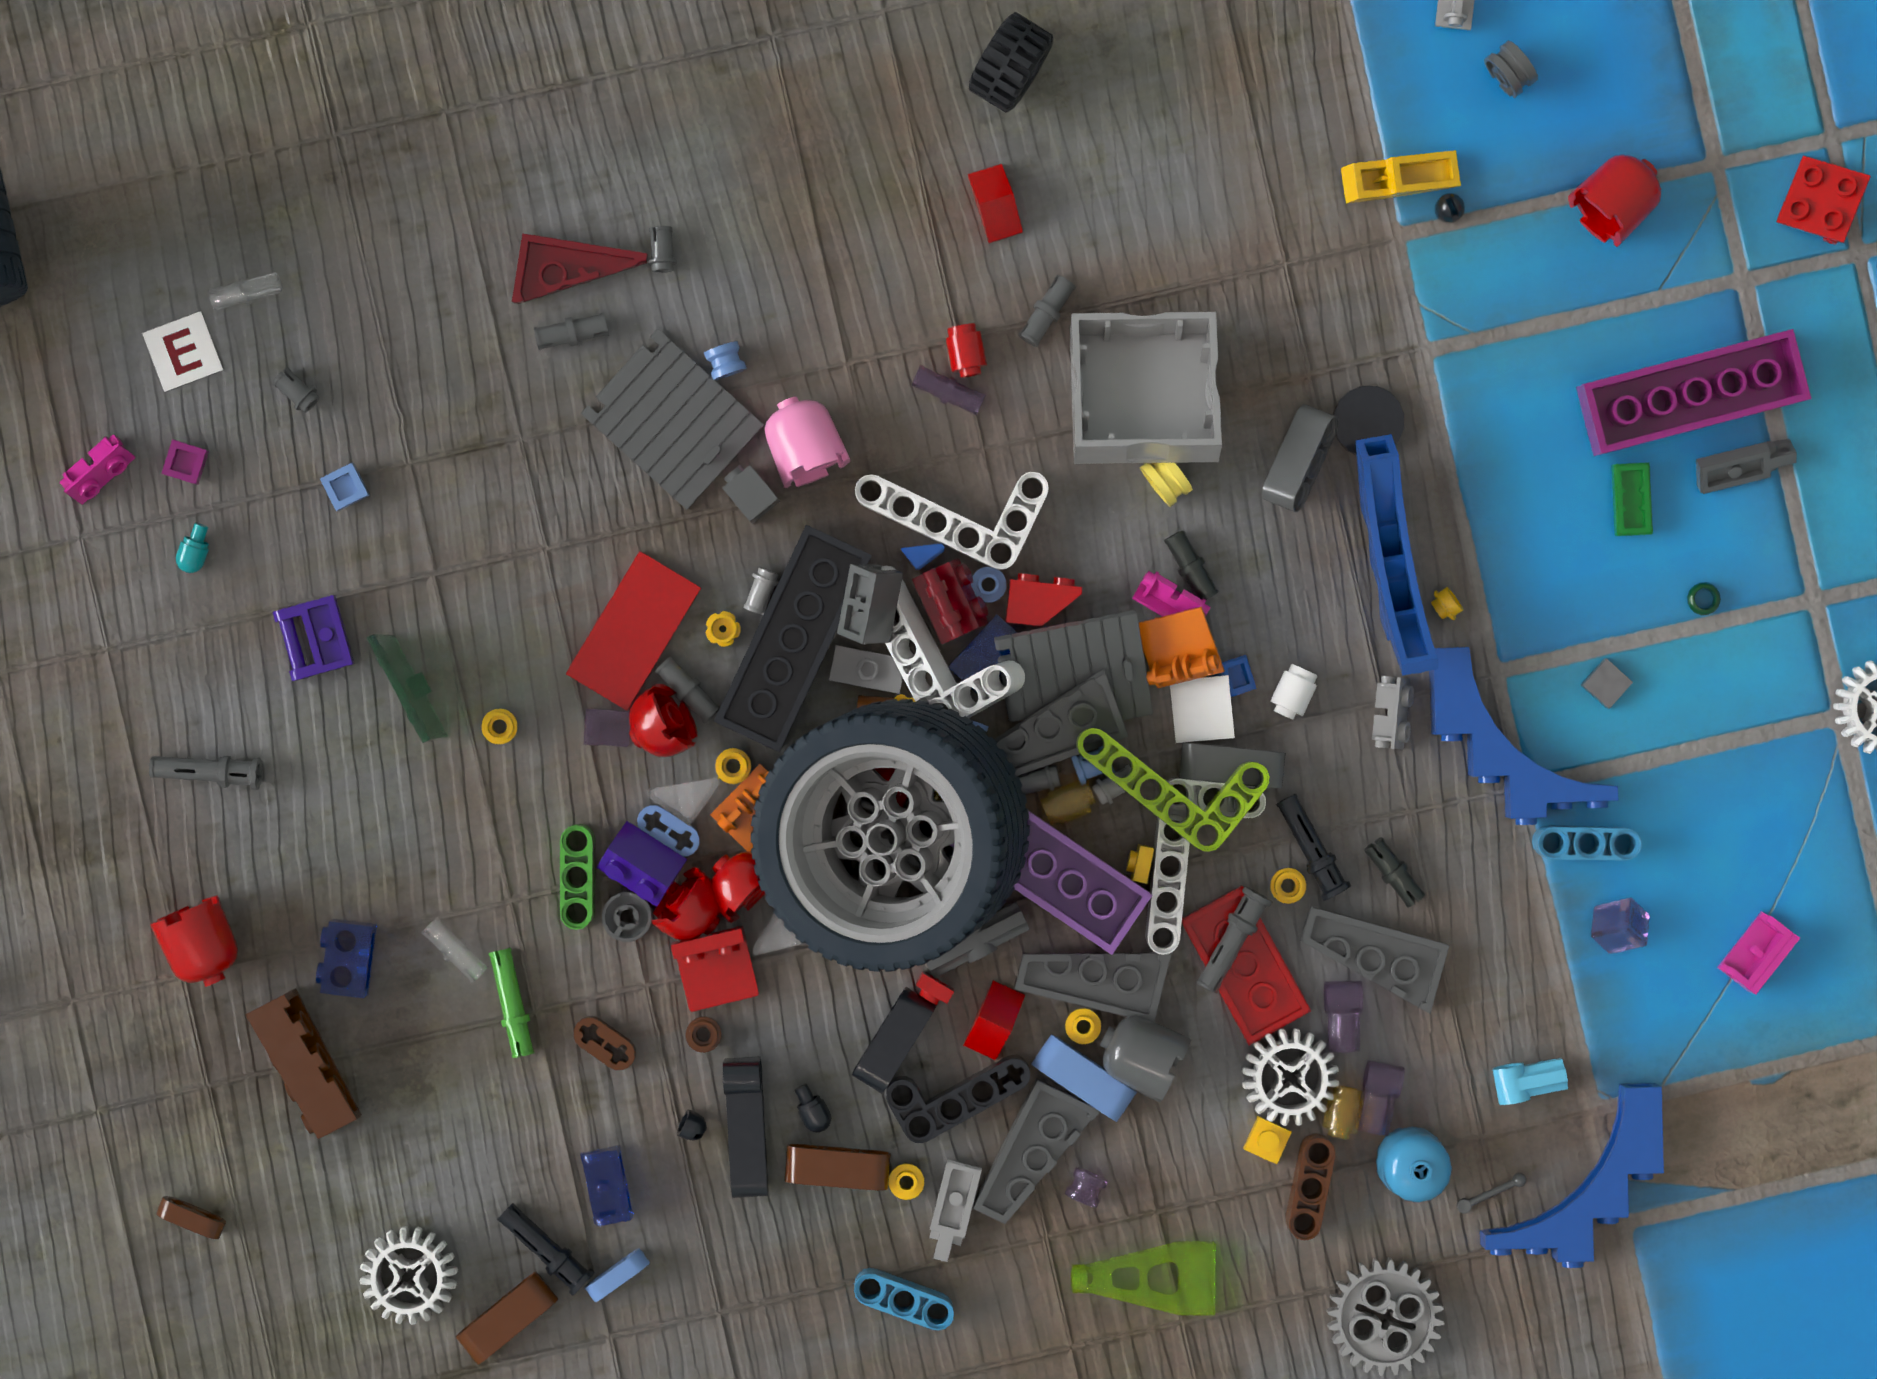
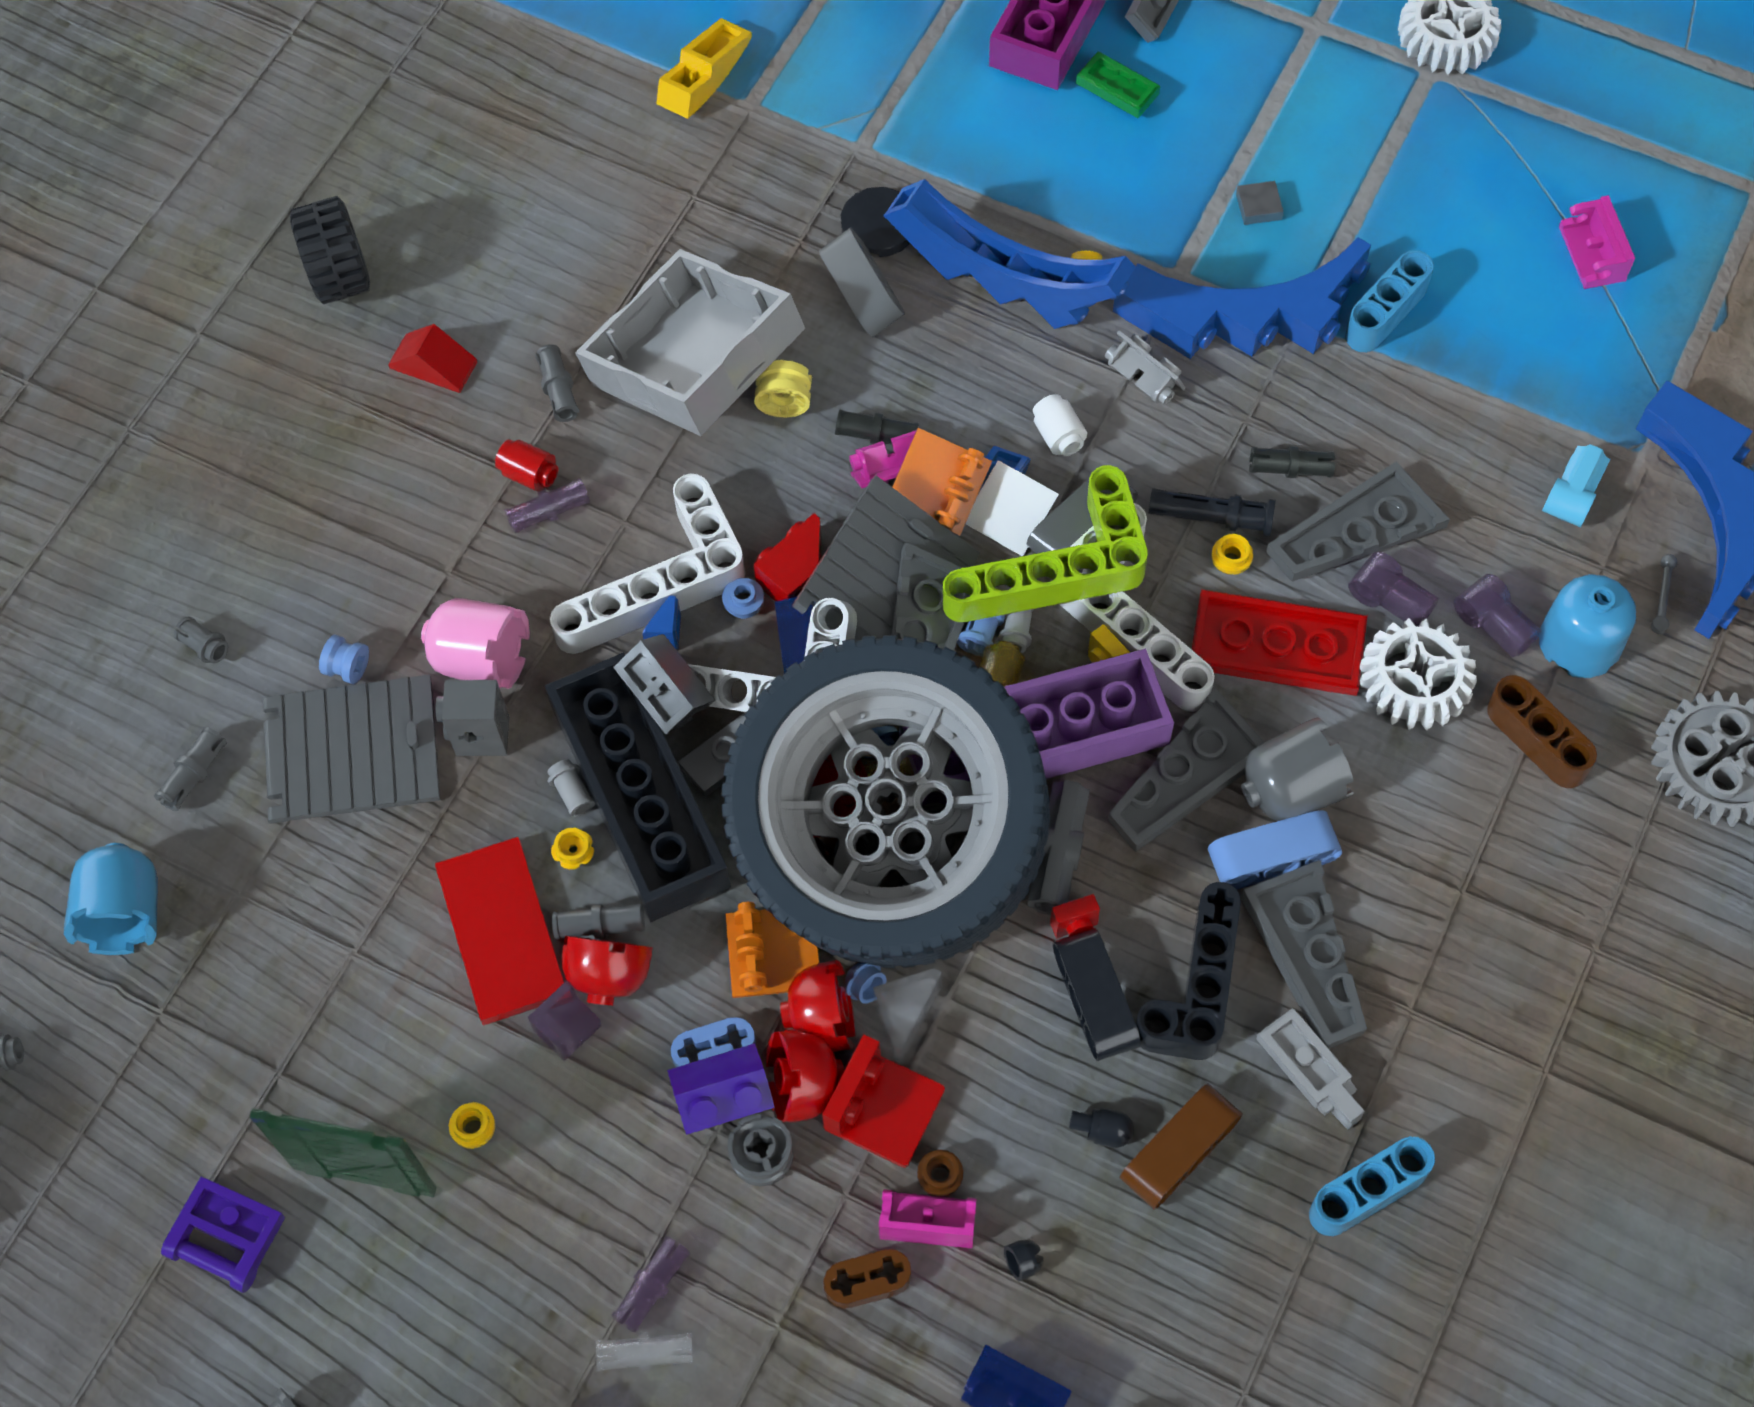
camera: 50 degrees left, 25 degrees down
teal cylinder [176,523,209,573] -> none
medium blue plate [320,463,370,511] -> none
bright green pin [488,948,535,1058] -> none
dark red wing [512,233,648,304] -> none
bright green beam [560,824,596,930] -> none
clear slope [647,777,721,826] -> none
yellow plate [715,748,751,784] -> none
black beam [723,1056,768,1198] -> none
yellow plate [889,1163,924,1200] -> none
dark red brick [912,558,989,644] -> none
red slope [963,980,1025,1060] -> none
yellow plate [1065,1008,1101,1044] -> none
clear purple wheel [1065,1167,1108,1208] -> none
clear neon green plate [1071,1241,1216,1315] -> none
dark grey pin [1196,886,1273,994] -> none
yellow plate [1243,1116,1292,1164] -> none
clear yellow brick [1322,1085,1364,1139] -> none
black hinge [1435,193,1465,223] -> none
clear purple panel [1591,898,1650,954] -> none
dark green piece [1687,582,1721,615] -> none
none -> dark azure cylinder [63,843,158,955]
none -> clear purple pin [611,1236,690,1333]
none -> dark pink hinge [879,1189,977,1248]

